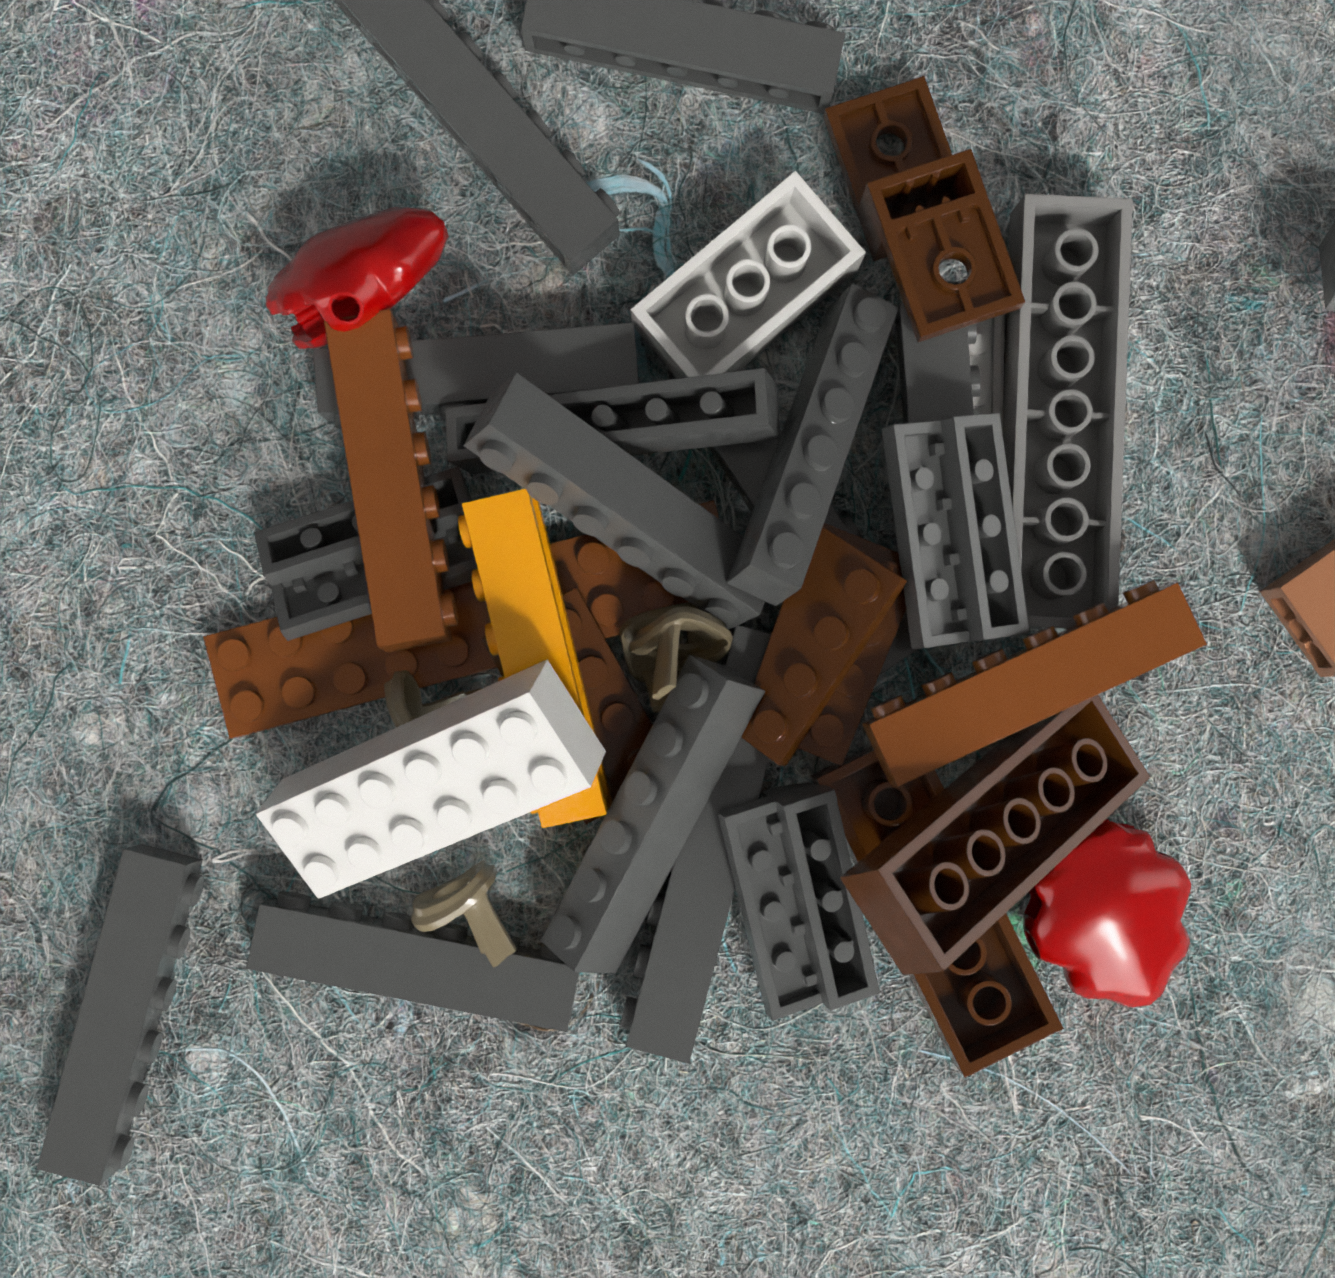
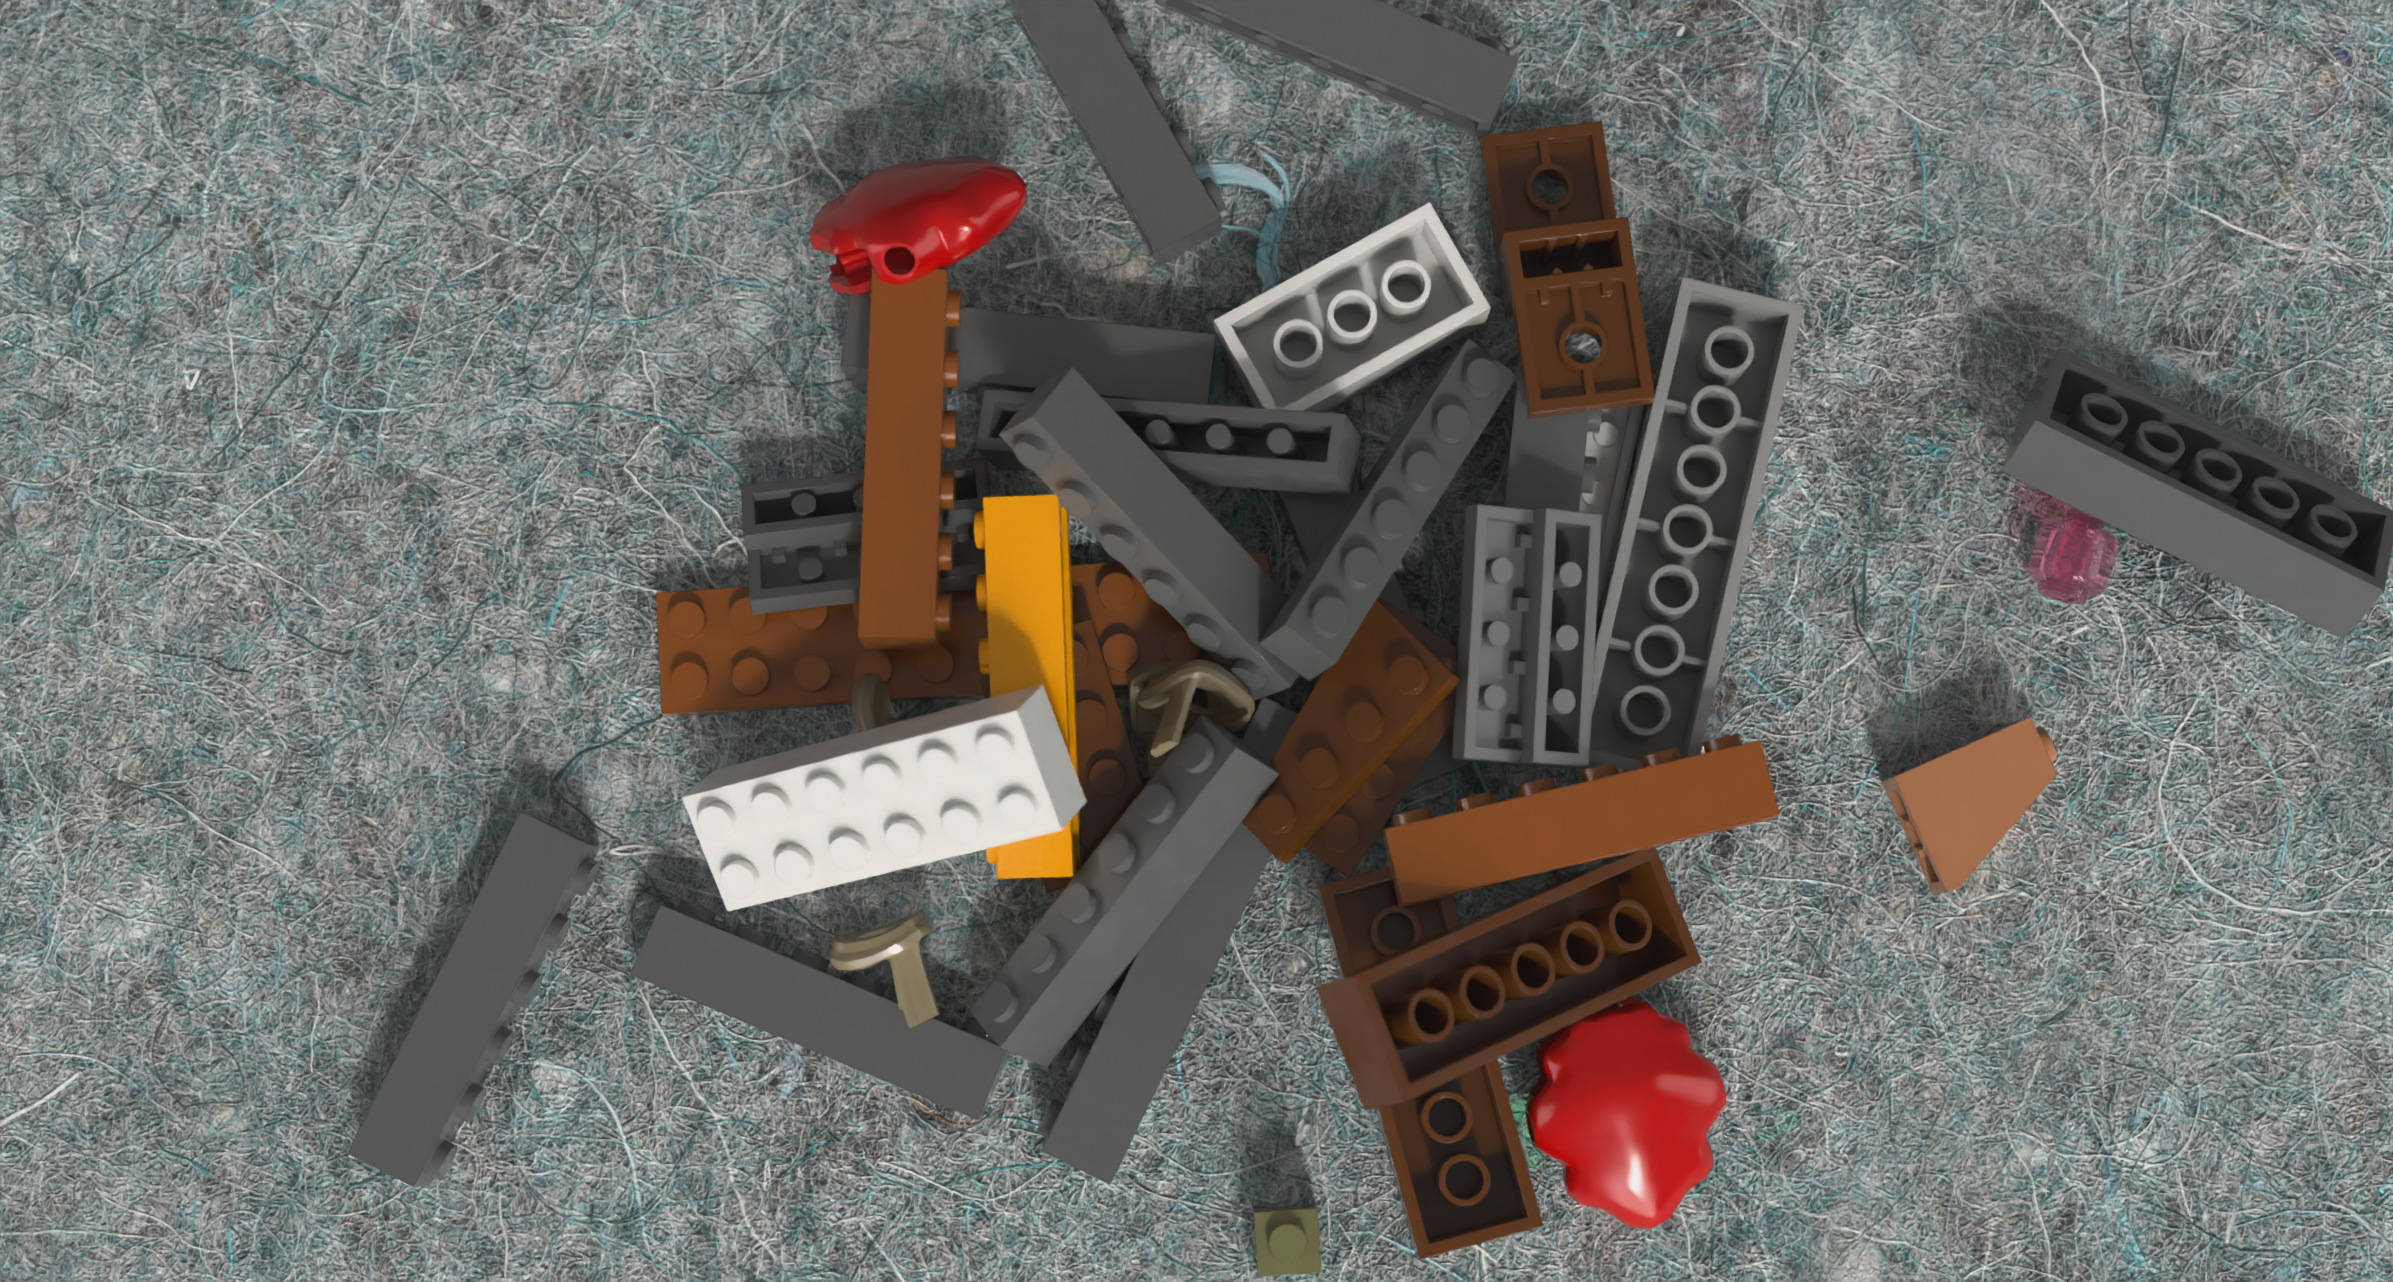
camera: 20 degrees right, 5 degrees down
dark grey brick [718,783,880,1021] -> none
none -> olive brick [1253,1204,1322,1277]

